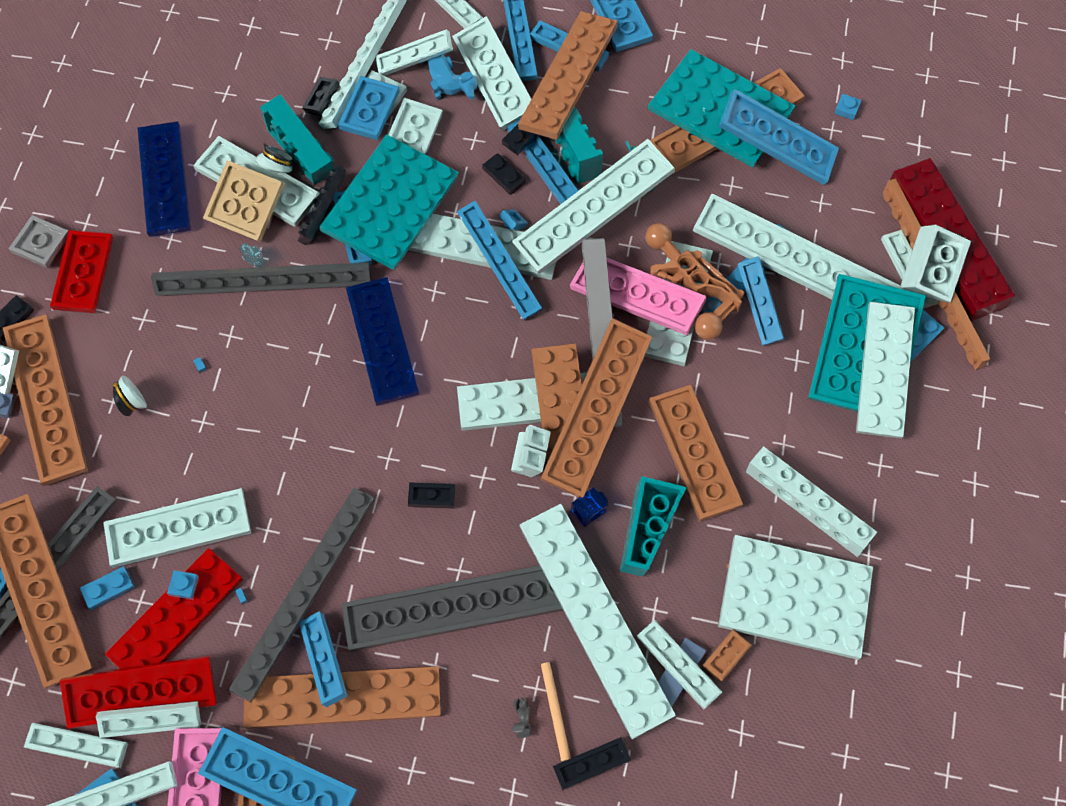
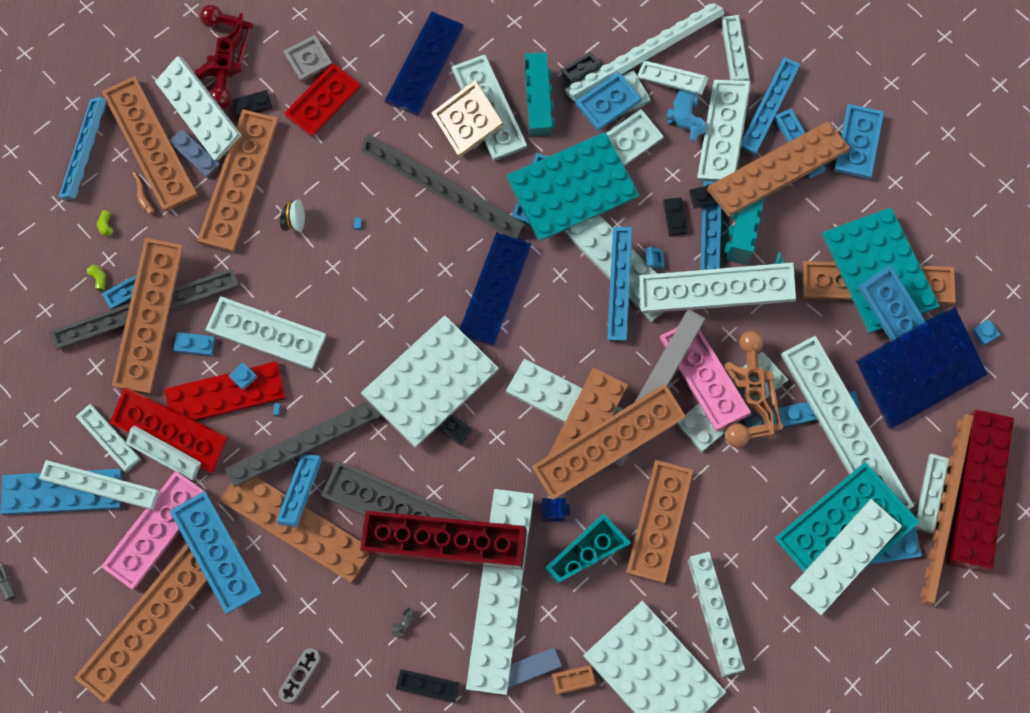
camera: 35 degrees right, 5 degrees up
clear light blue plate [239,242,265,268] -> none
piece [256,143,294,173] -> none
black plate [297,166,346,245] -> none
light aqua hips [511,425,551,478] -> none
light nougat bar [541,662,571,762] -> none
light aqua tile [637,620,722,710] -> none
dark azure plate [738,256,785,346] -> none
light aqua slope [900,225,971,303] -> none
none -> dark red brick [360,511,527,570]
none -> light aqua plate [361,316,499,448]
none -> clear blue plate [855,306,988,429]

